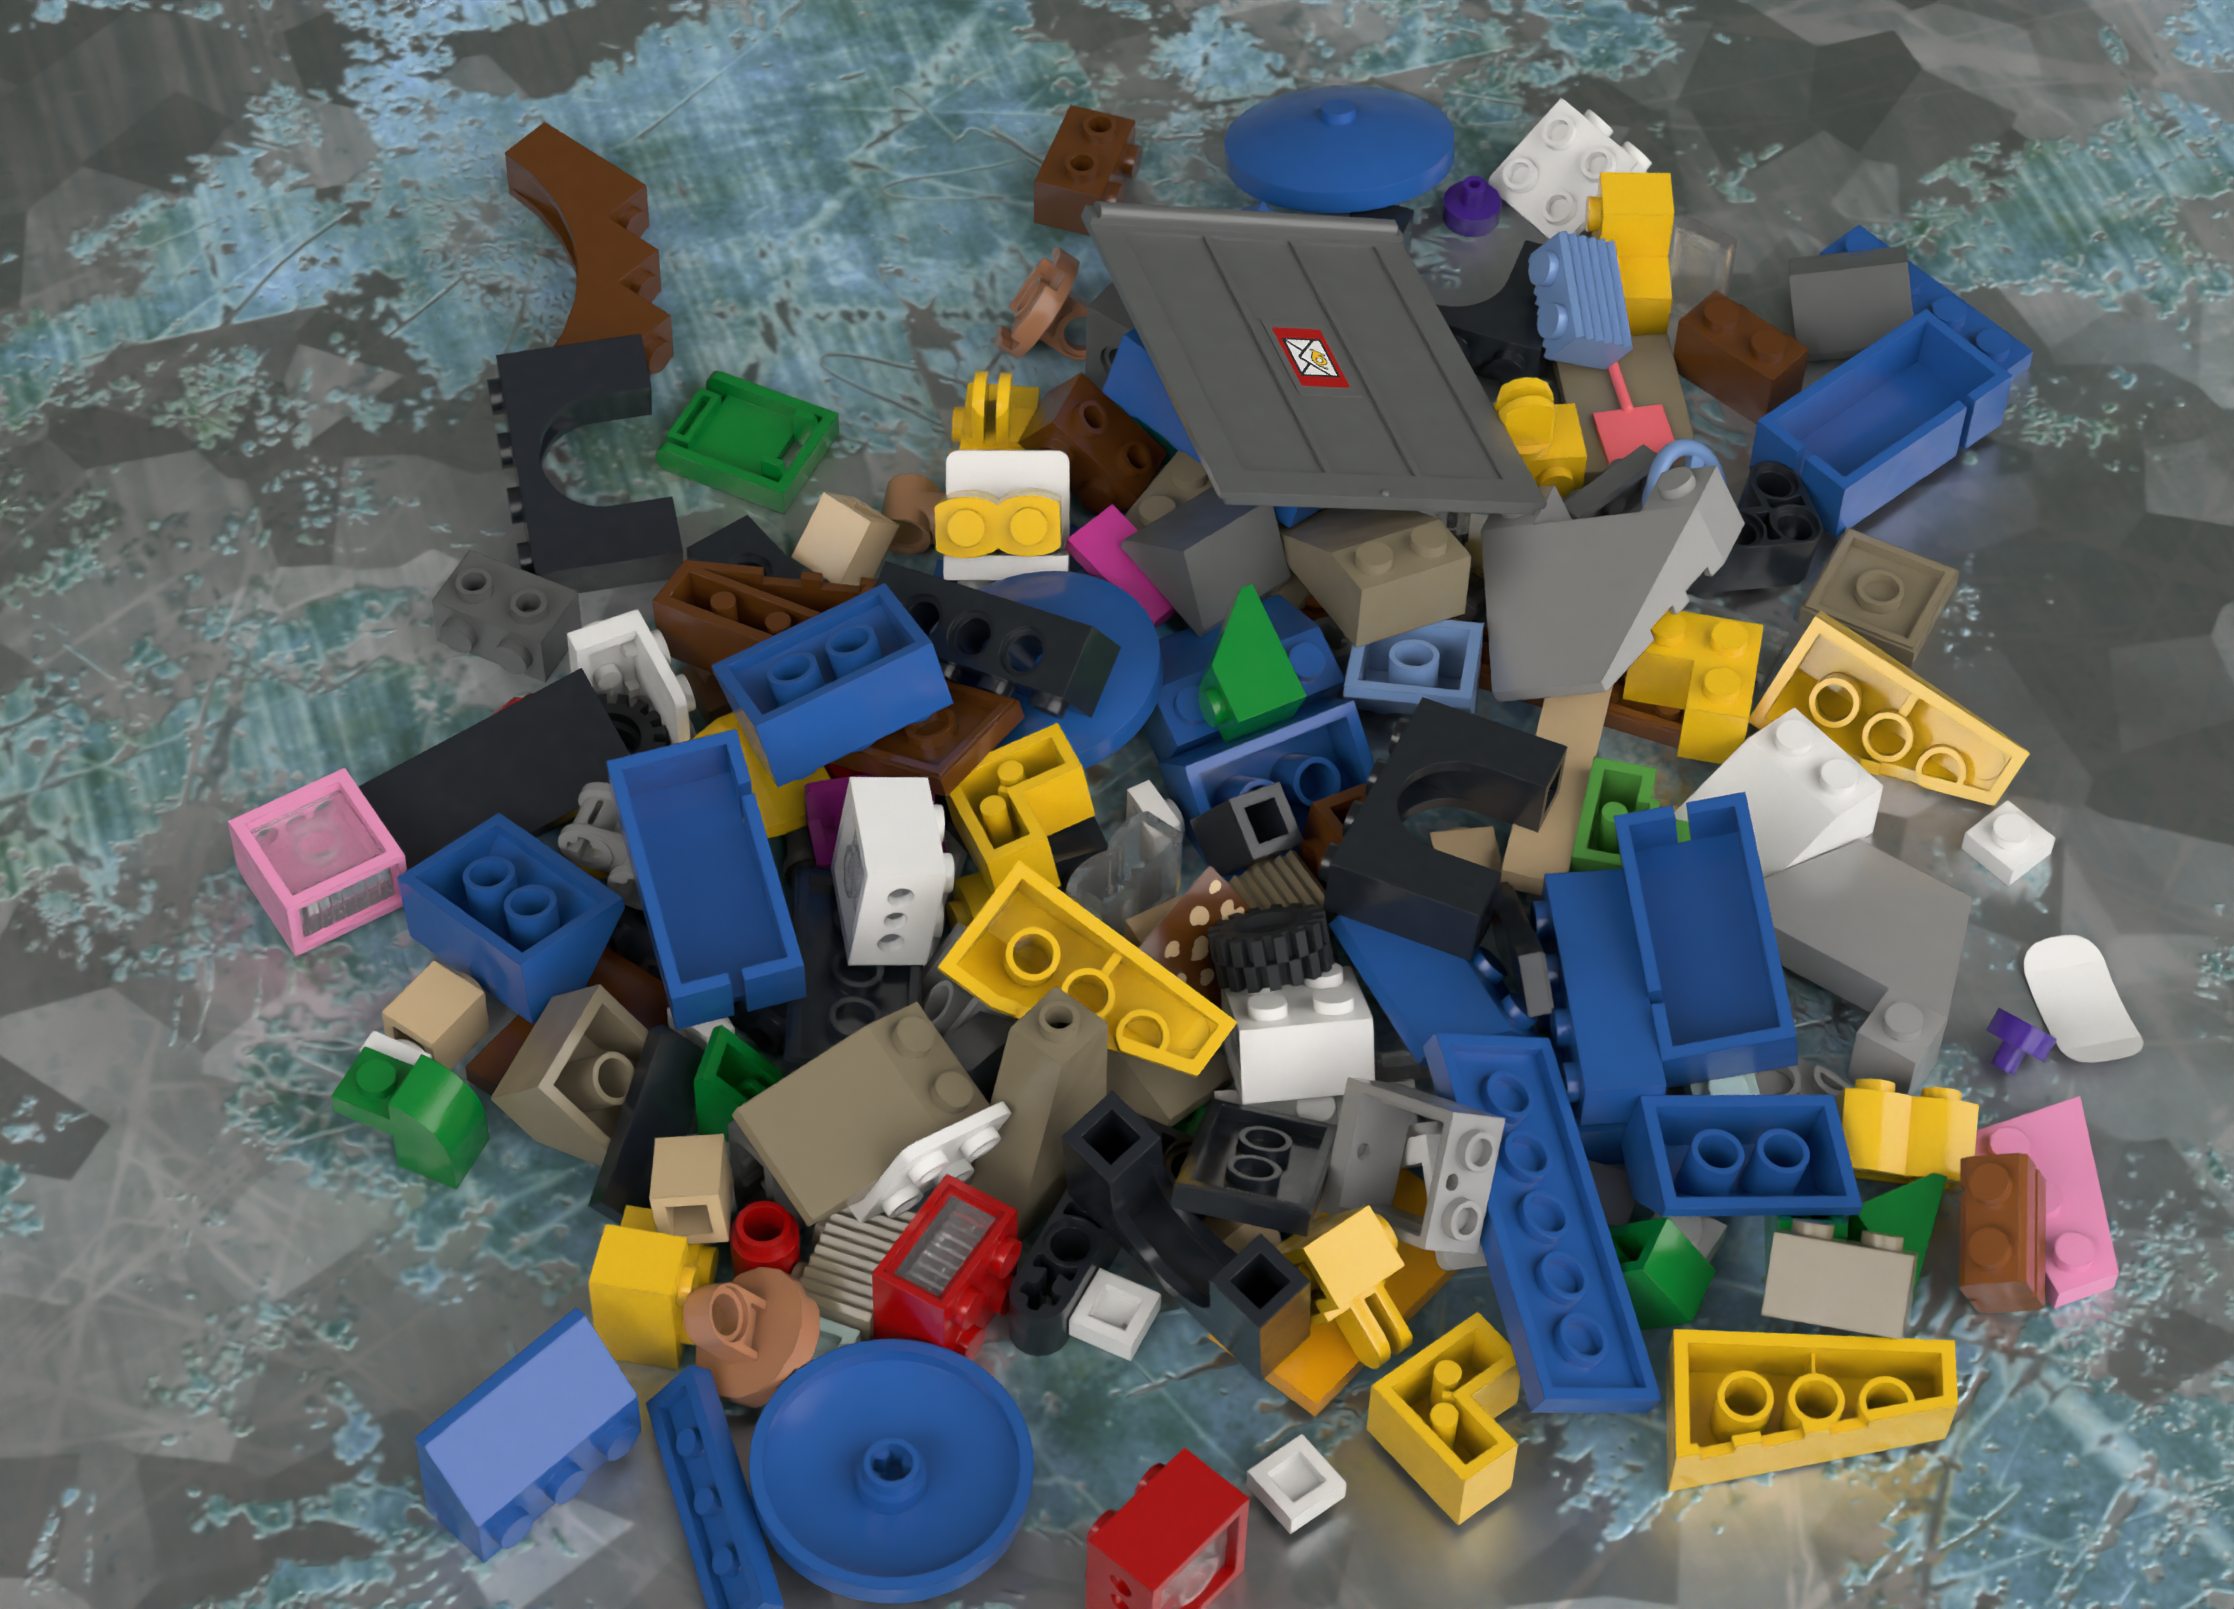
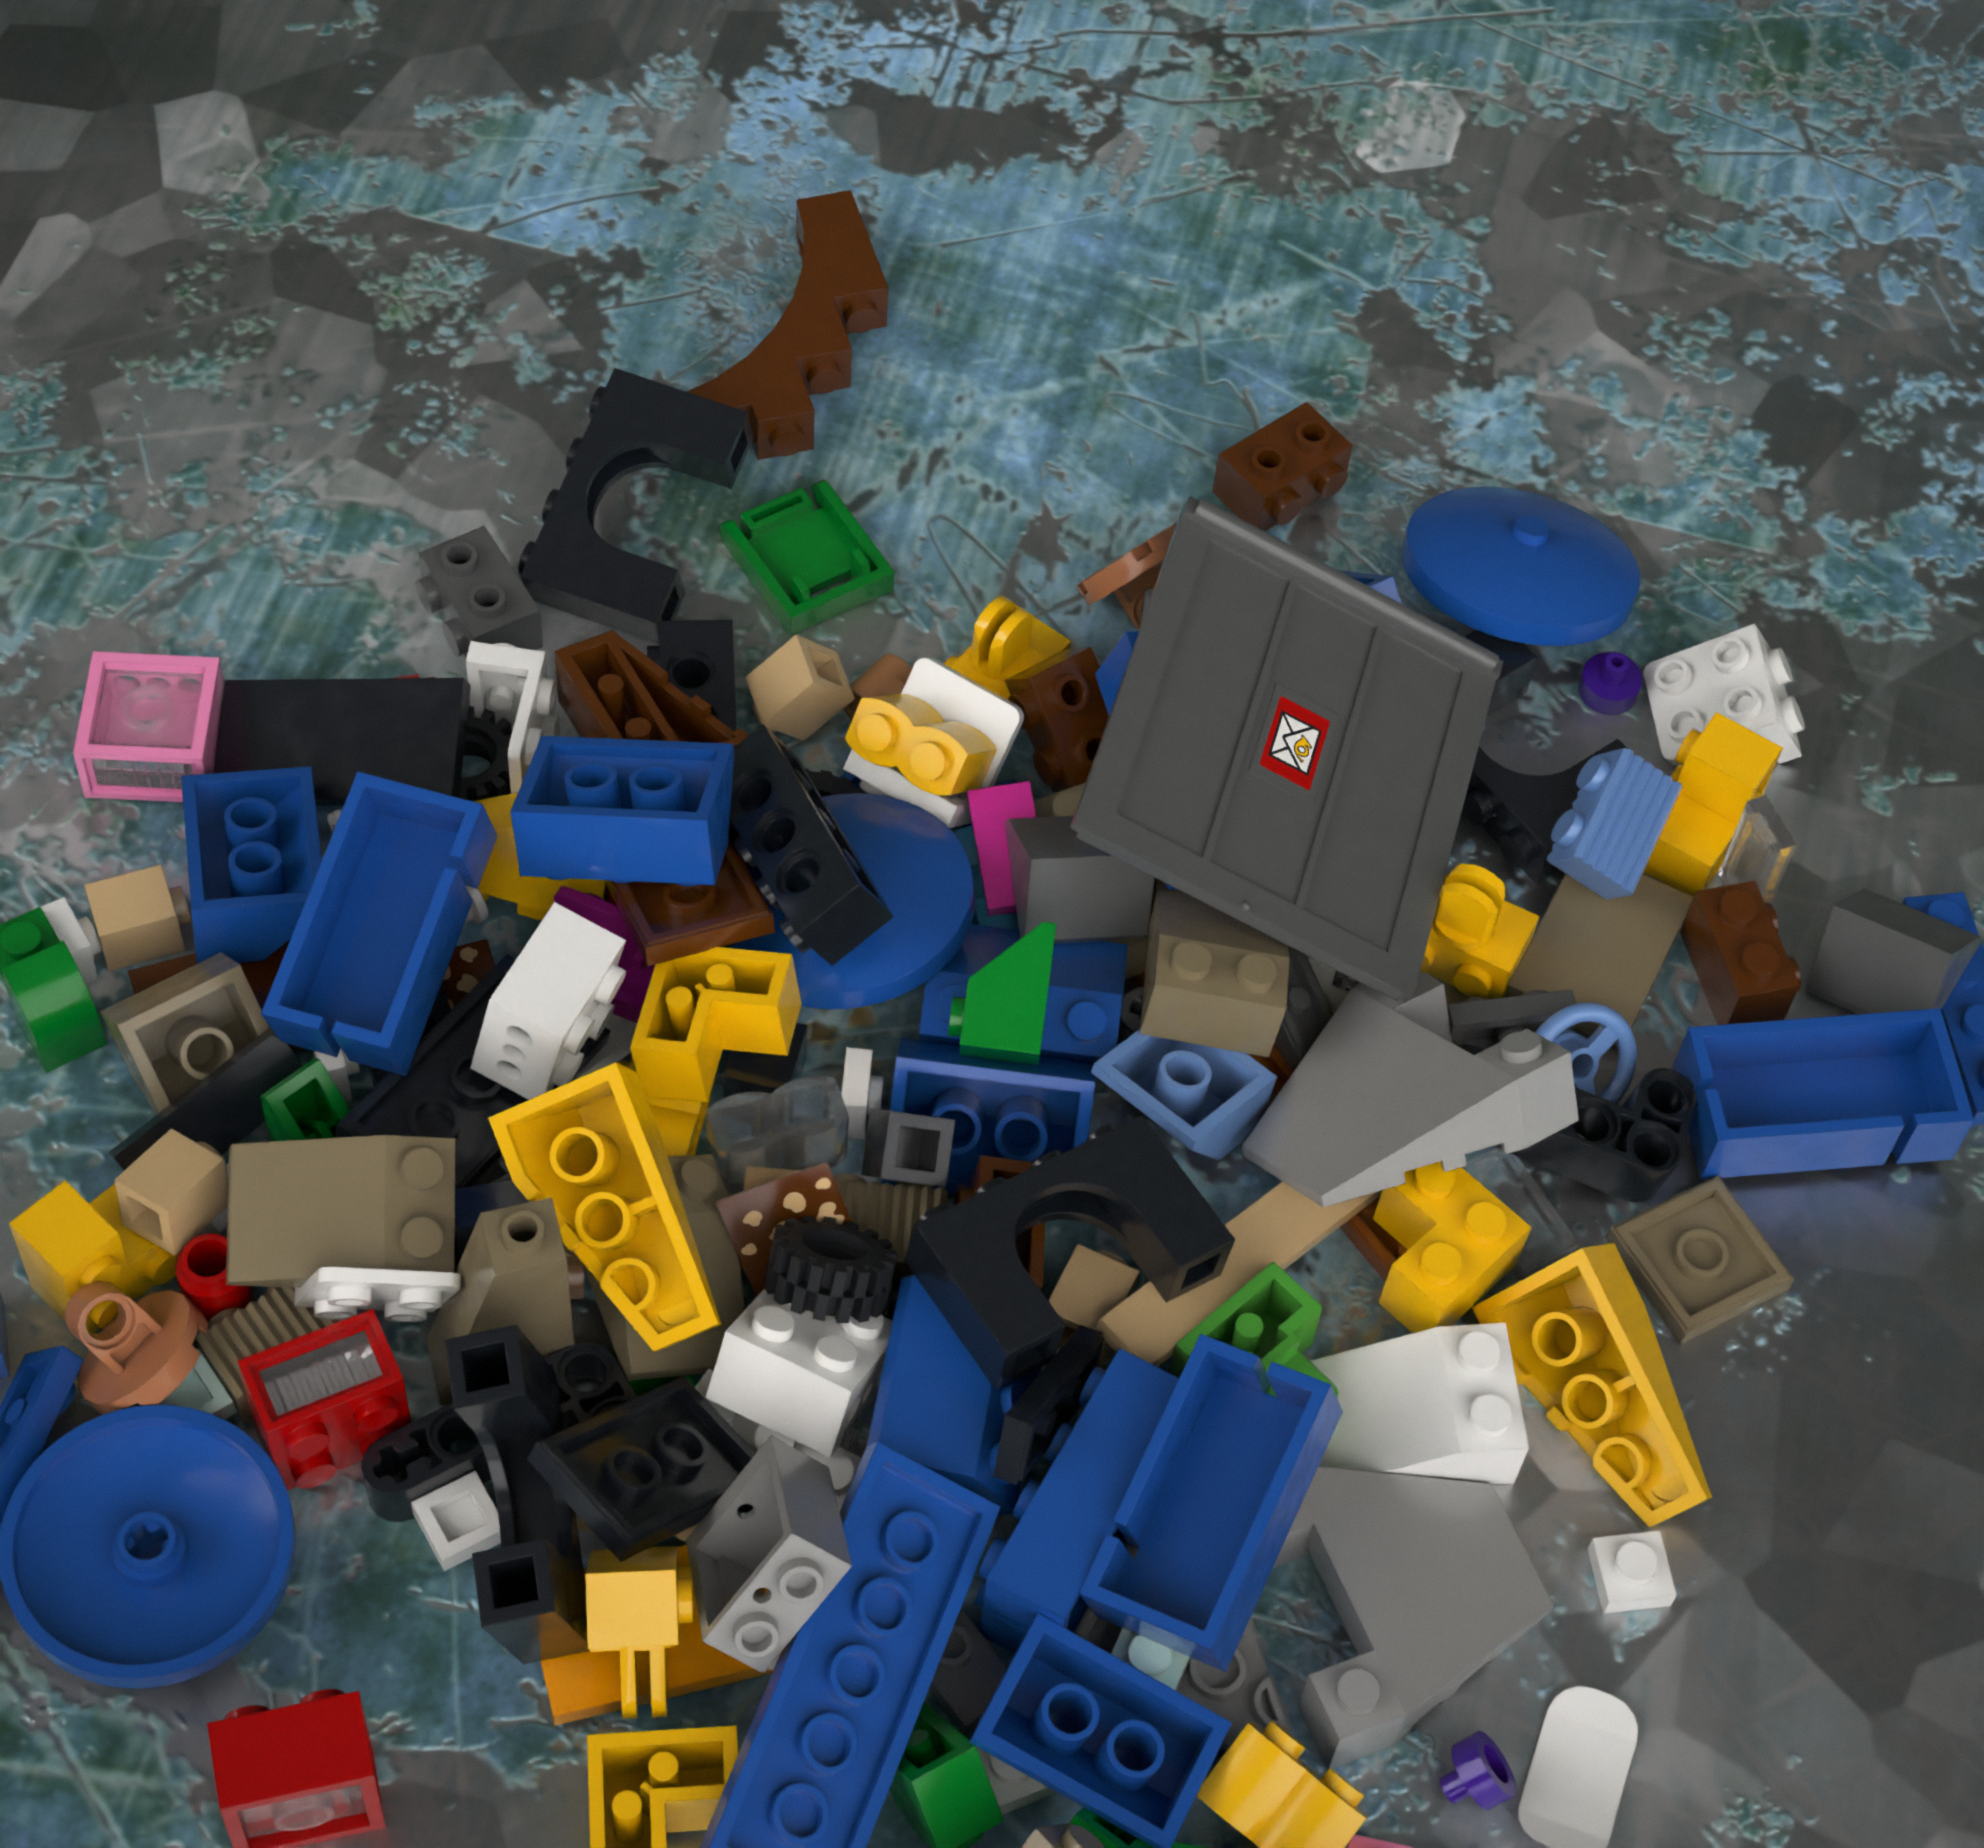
camera: 30 degrees right, 5 degrees up
white plate [1246,1434,1347,1534] -> none
coral piece [1592,361,1680,465] -> none

